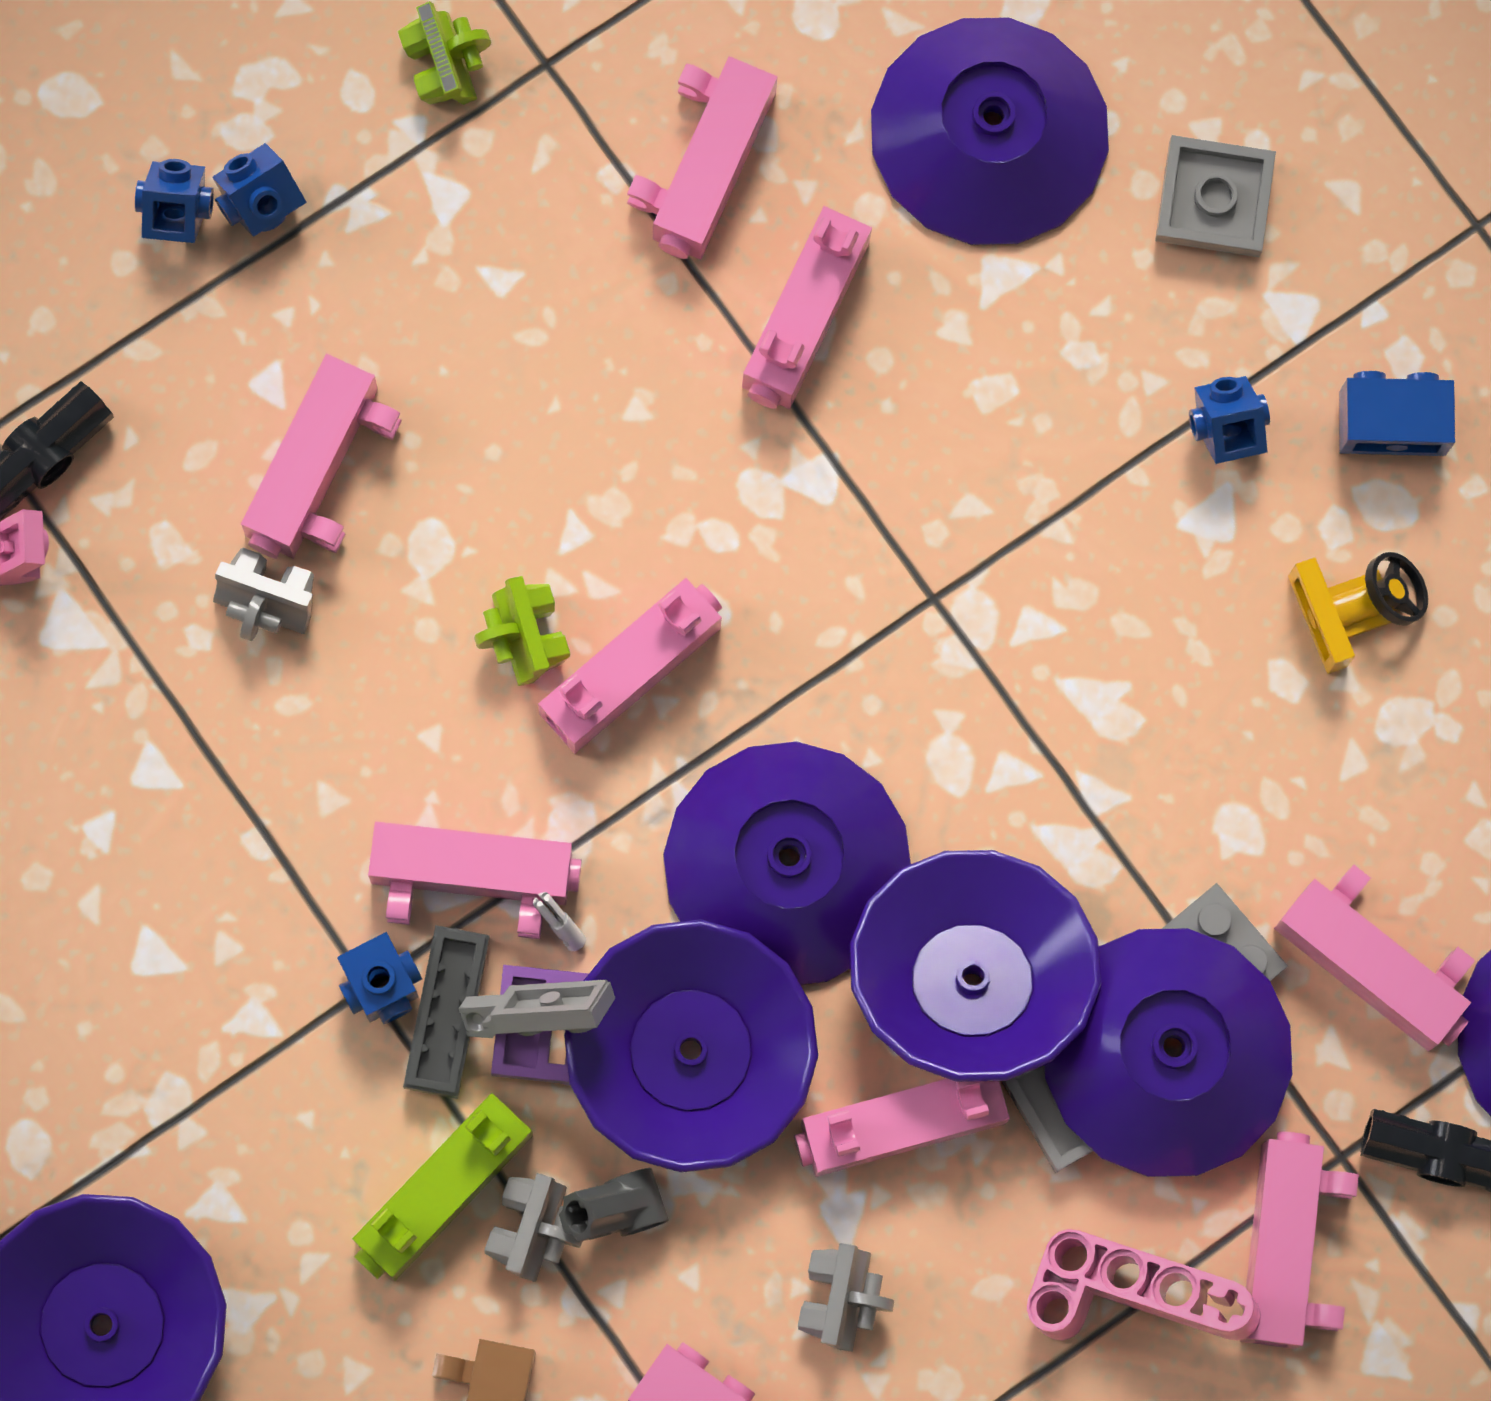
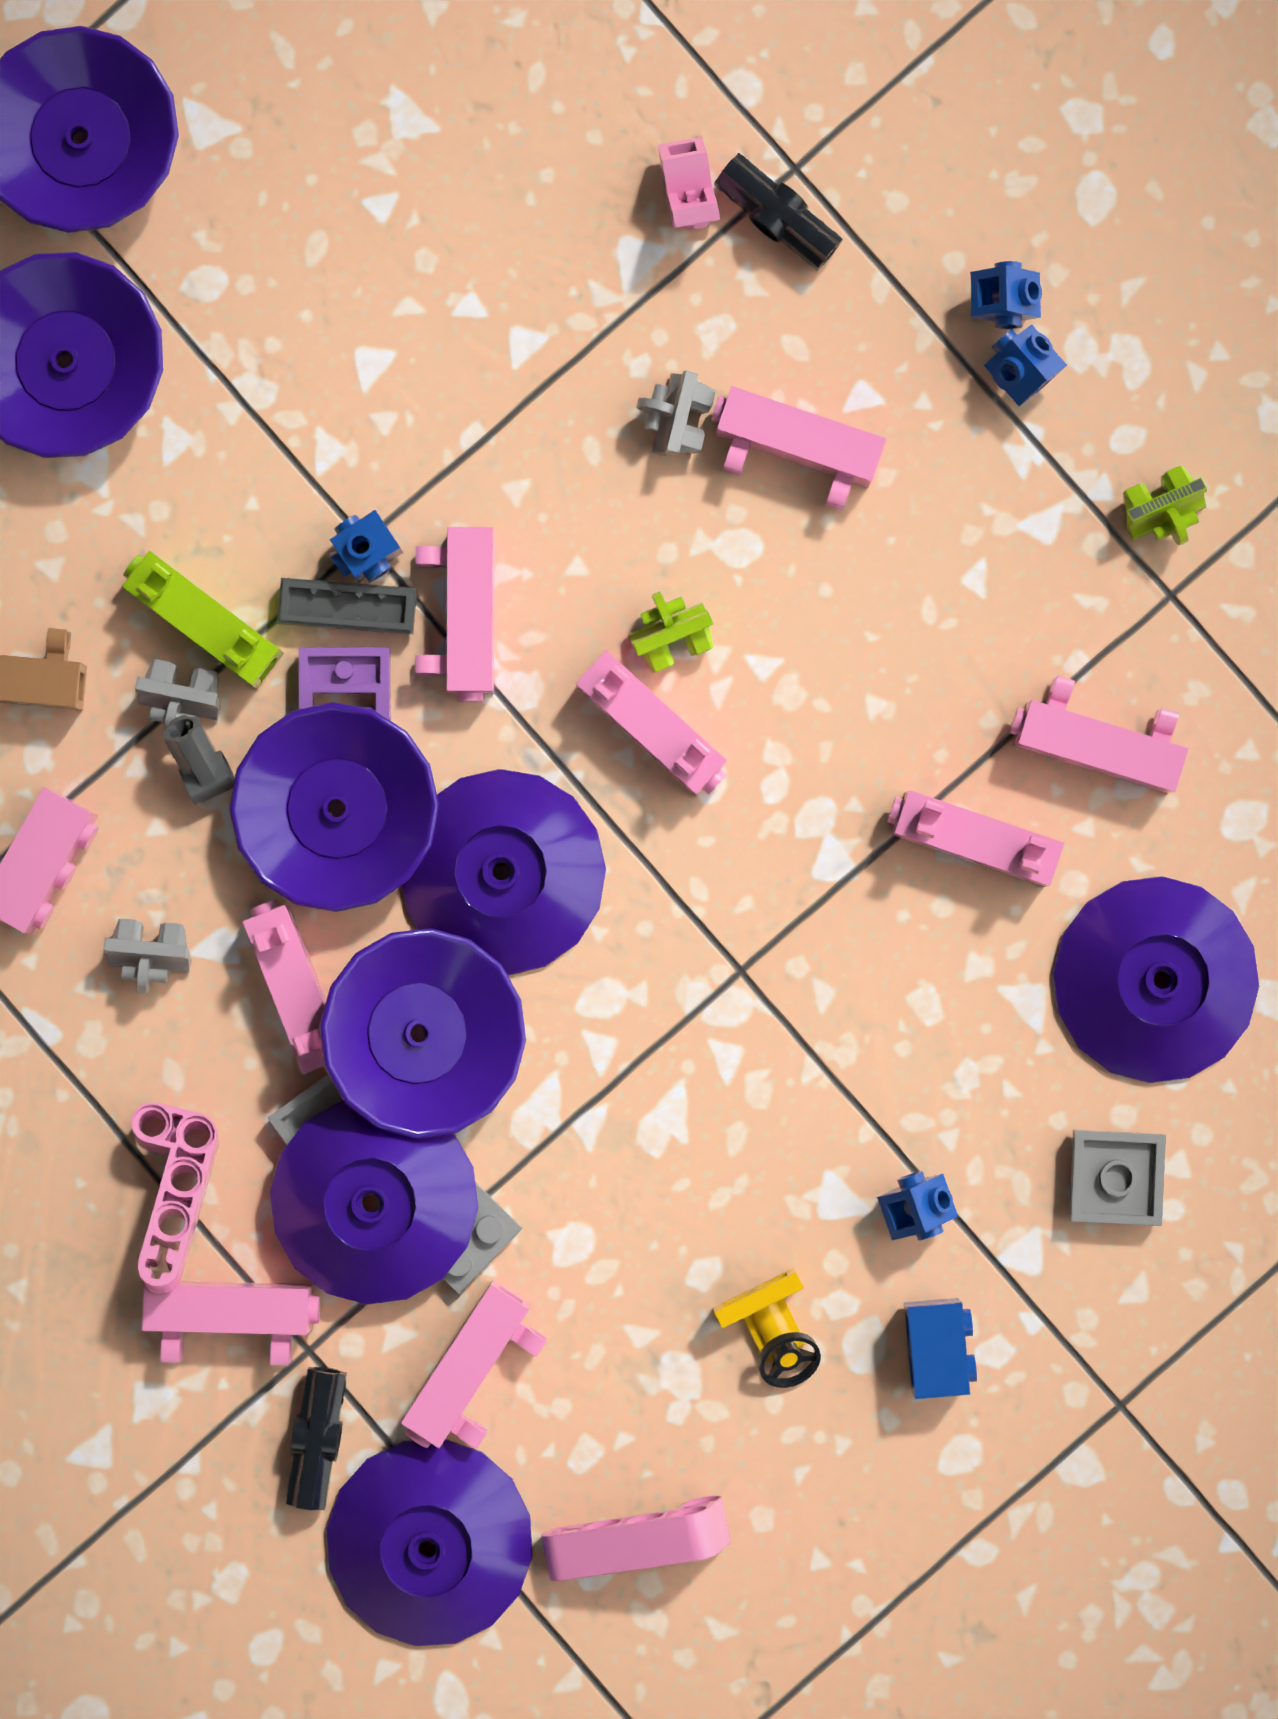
camera: 90 degrees right, 10 degrees up
light grey hinge [459,980,615,1038] -> none
white pin [533,892,586,951] -> none

